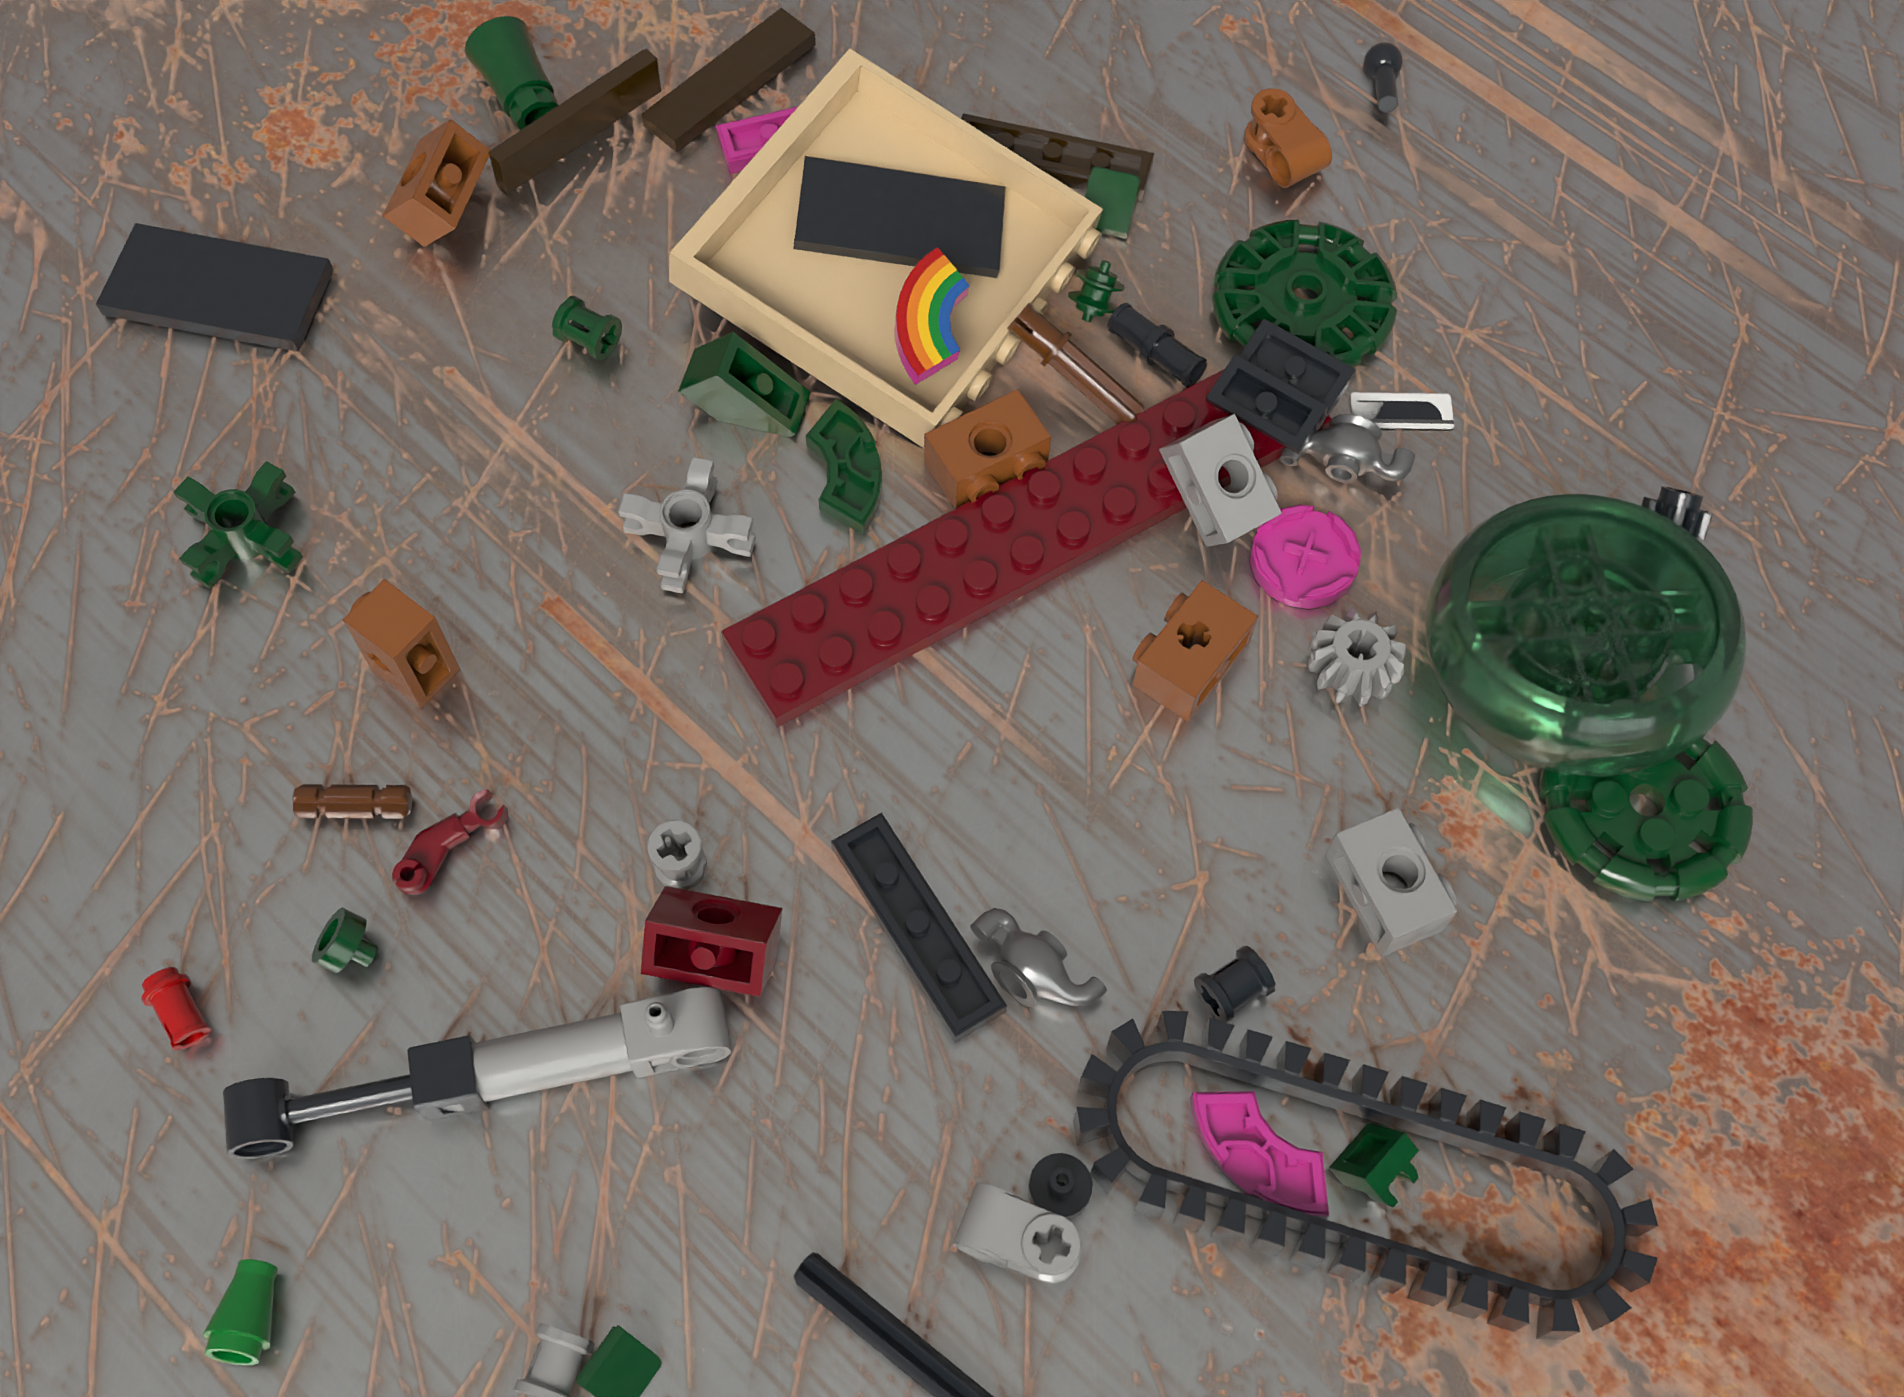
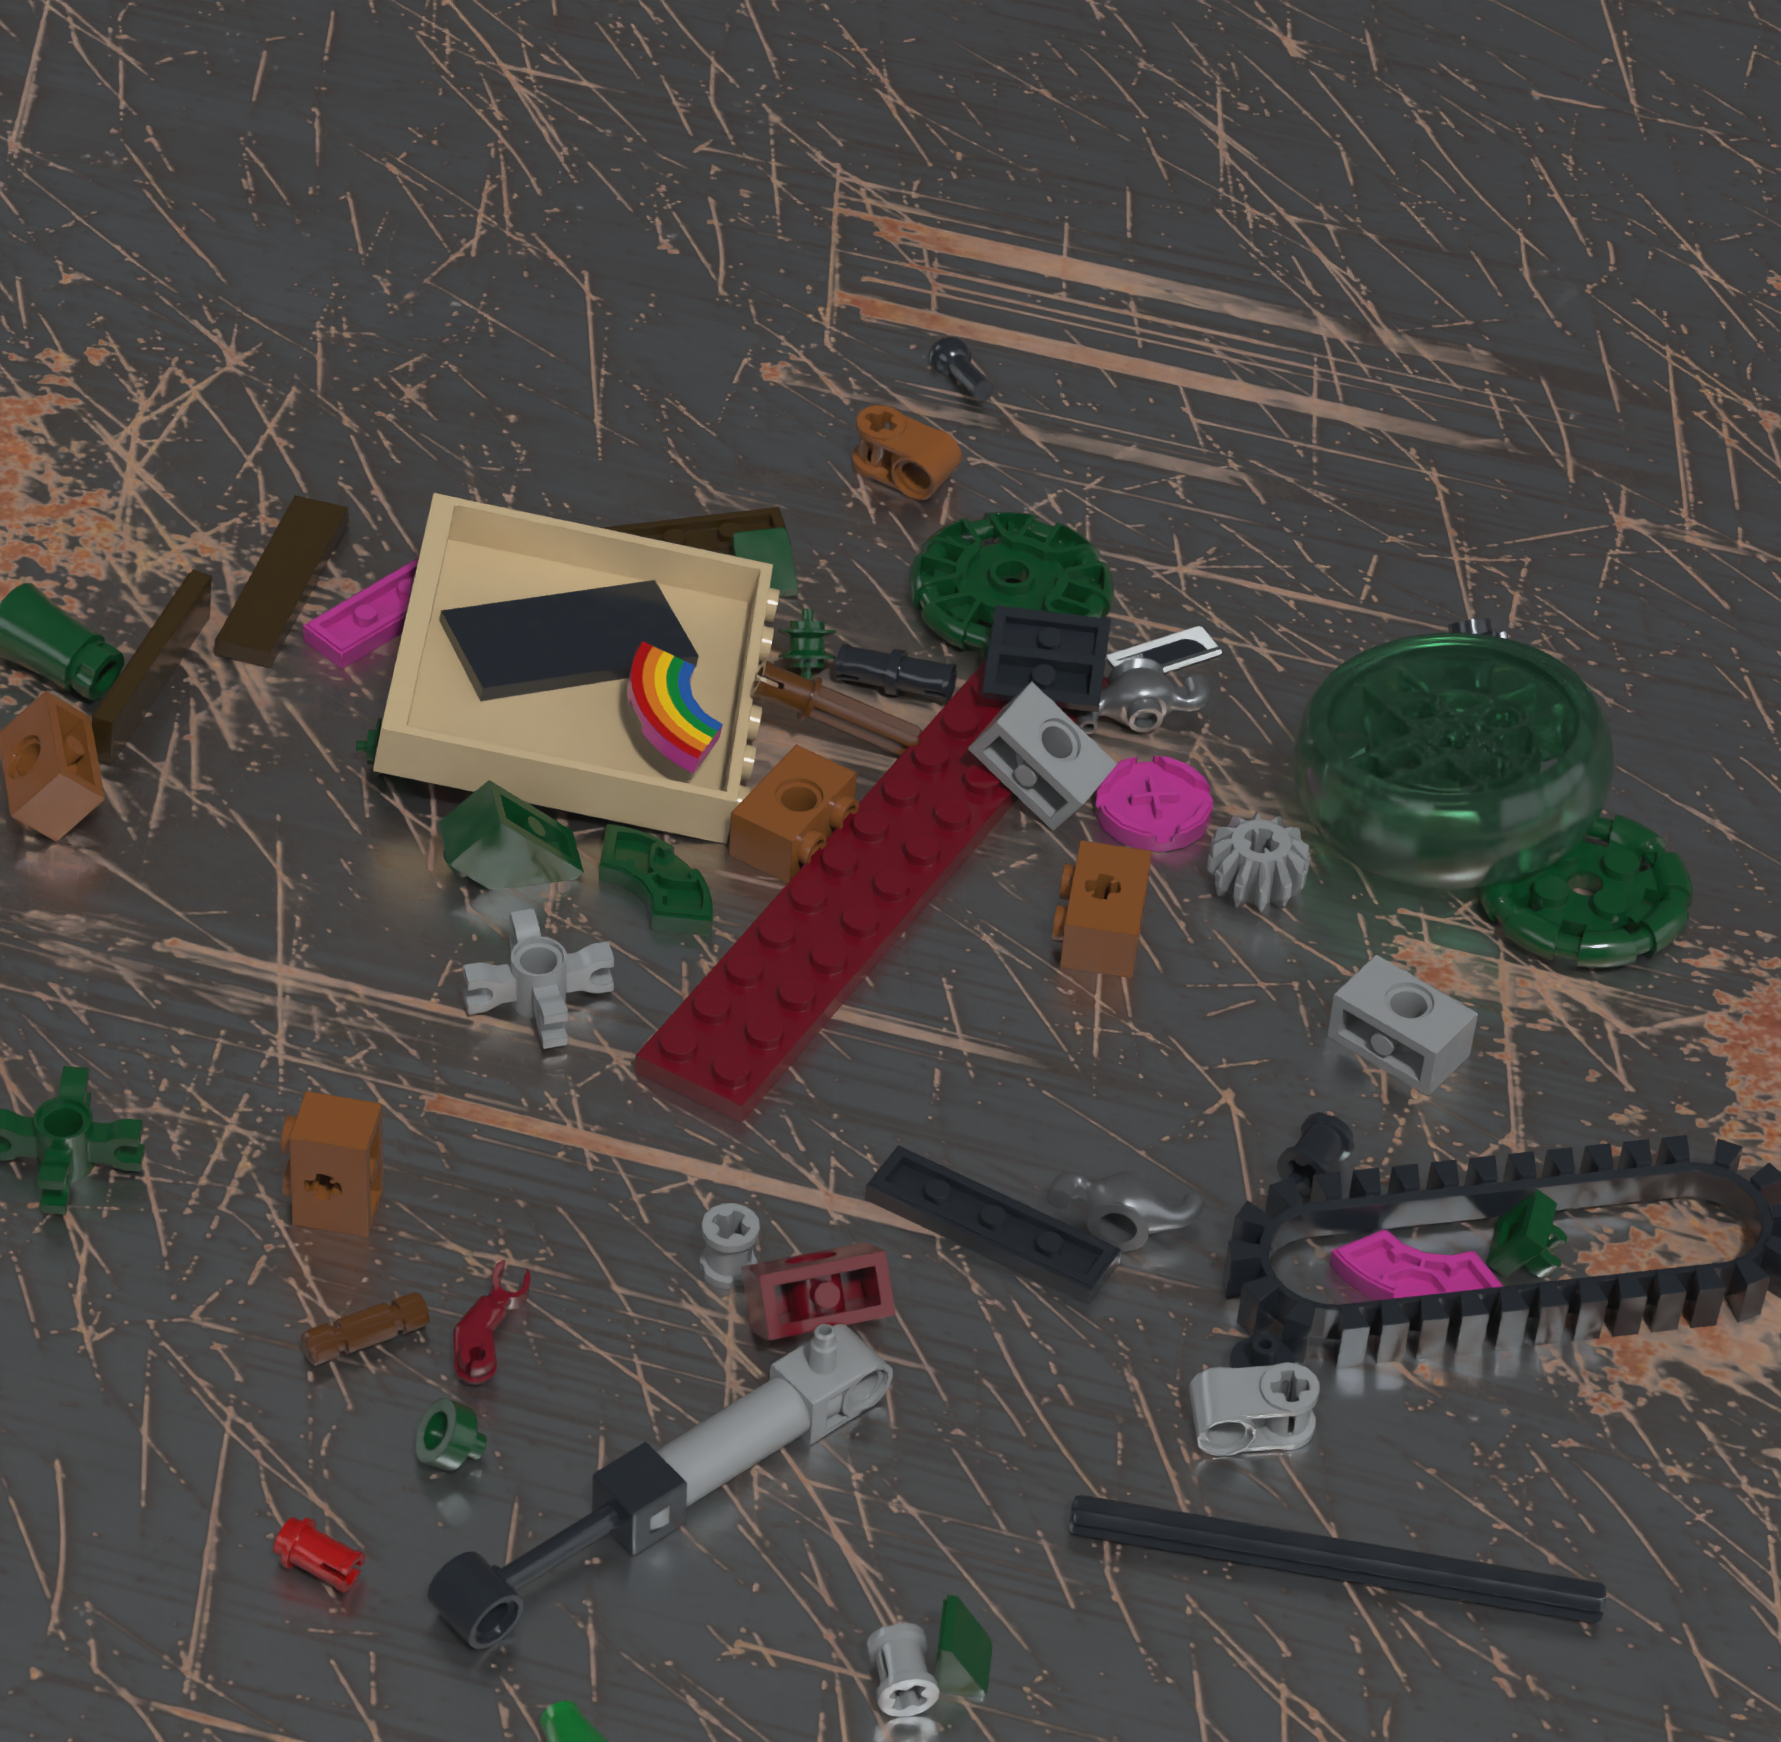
camera: 30 degrees left, 20 degrees down
dark green bush [552,296,622,361] -> none

